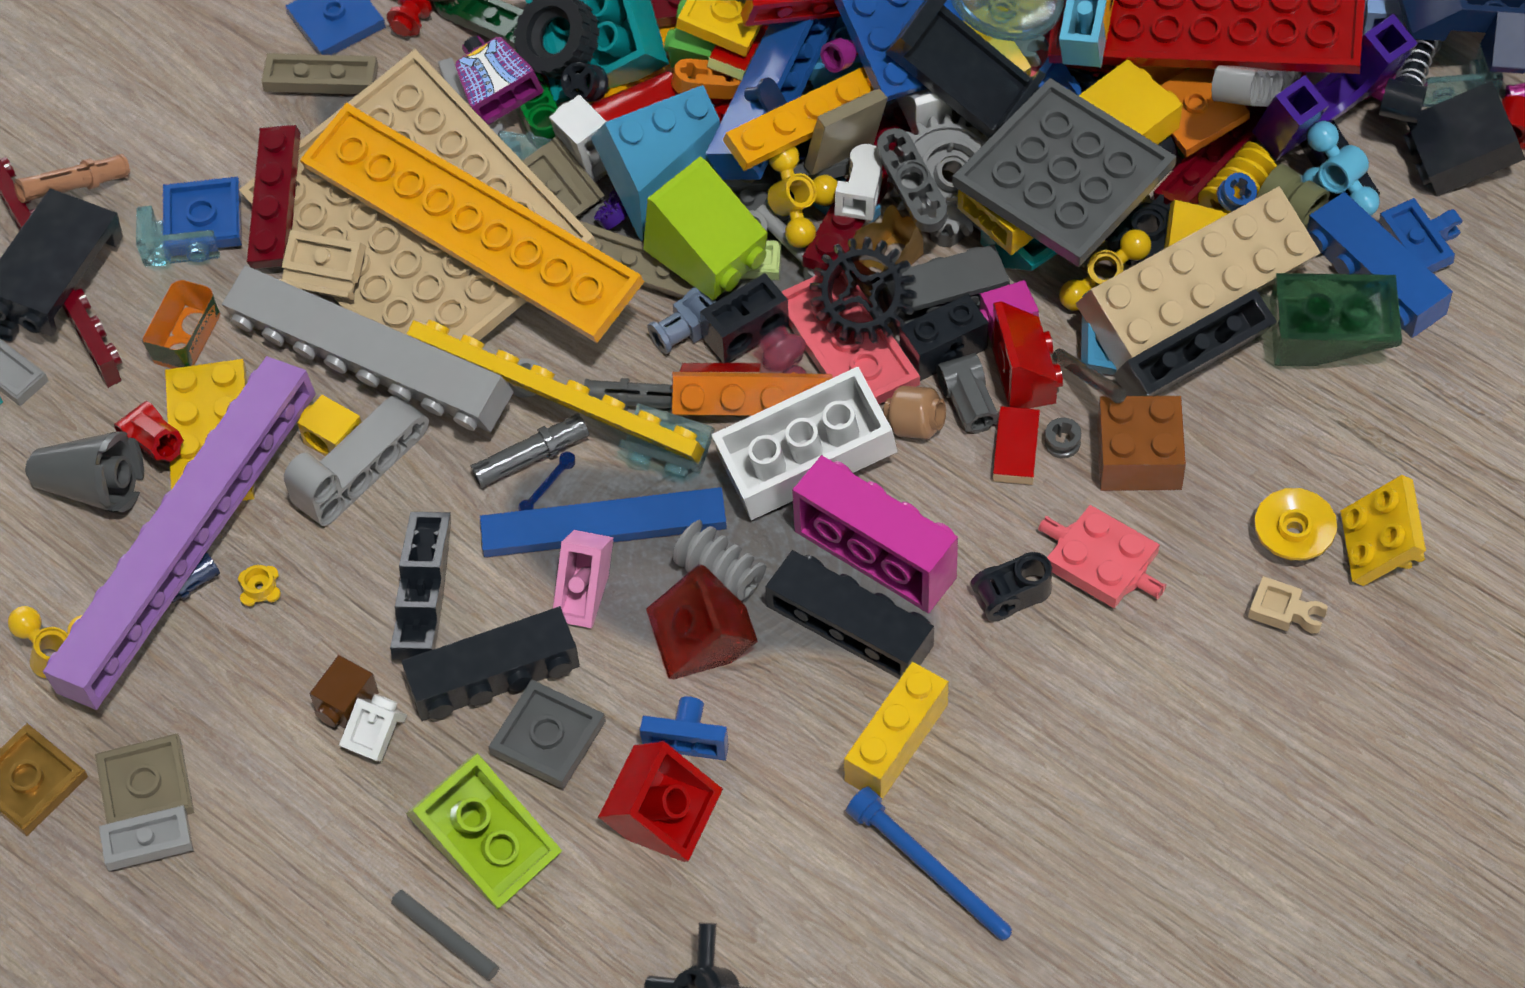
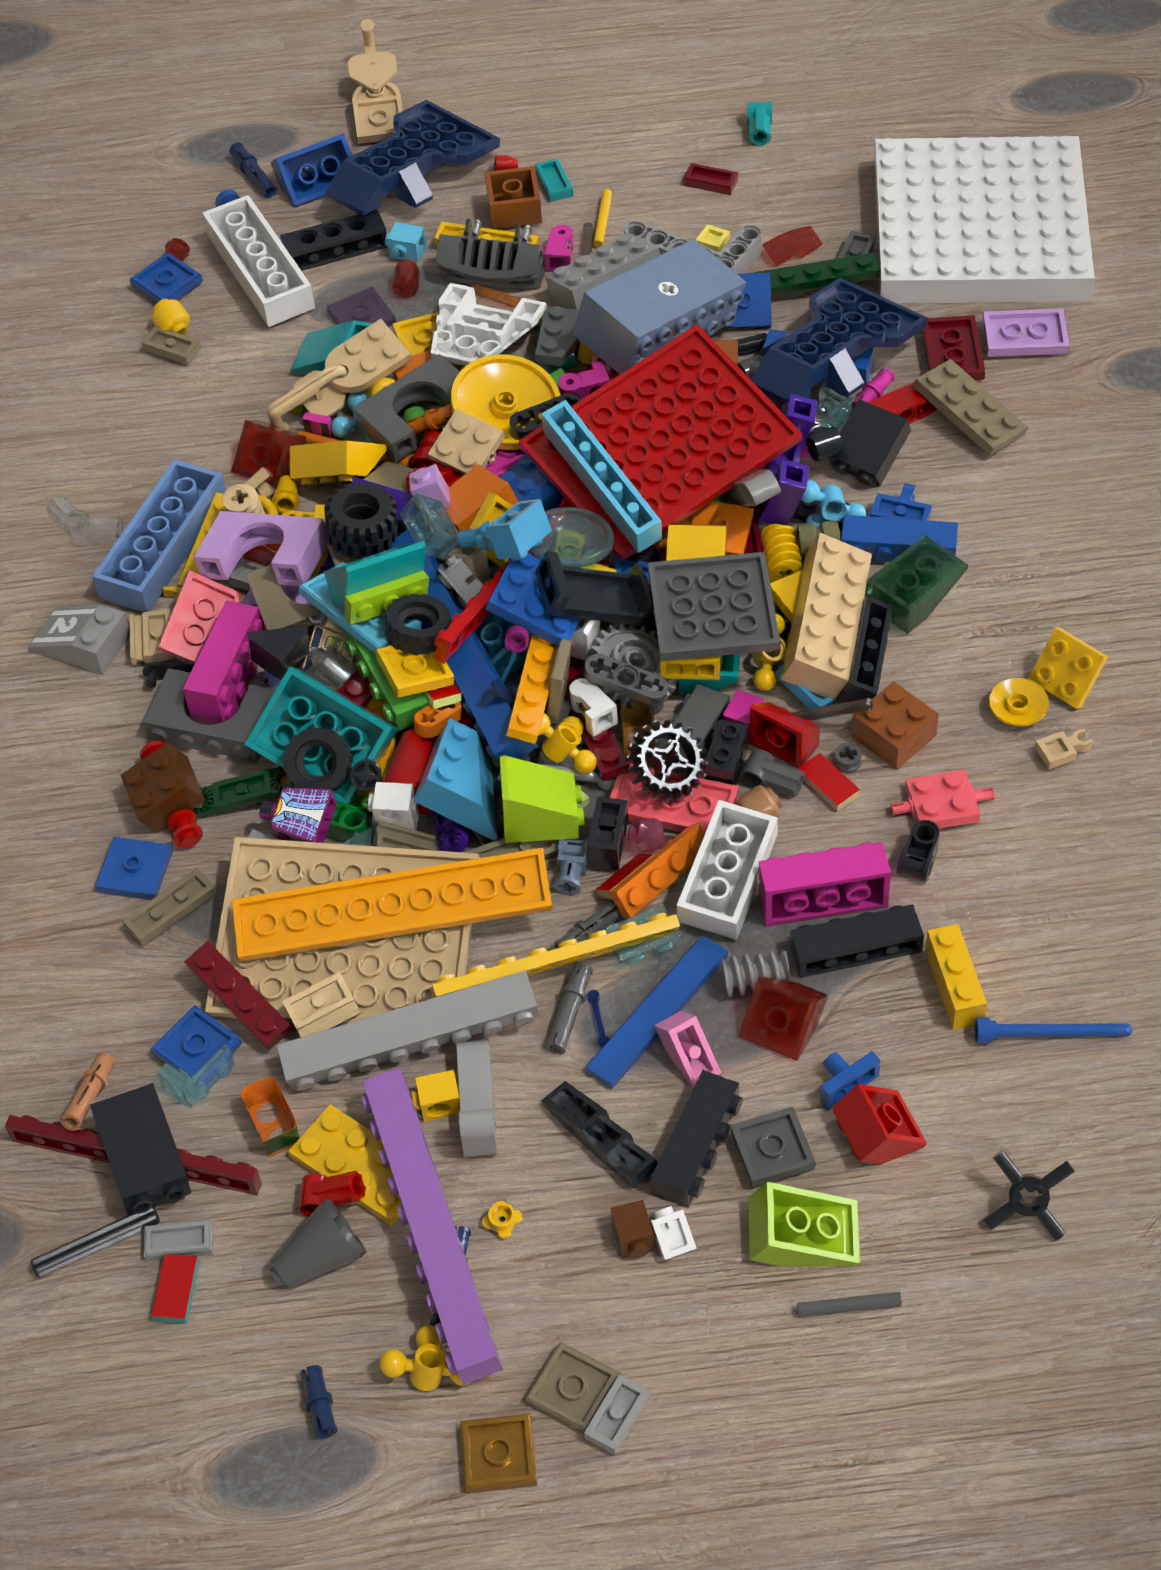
camera: 45 degrees left, 5 degrees down
blue bush [1217,173,1257,212] -> none

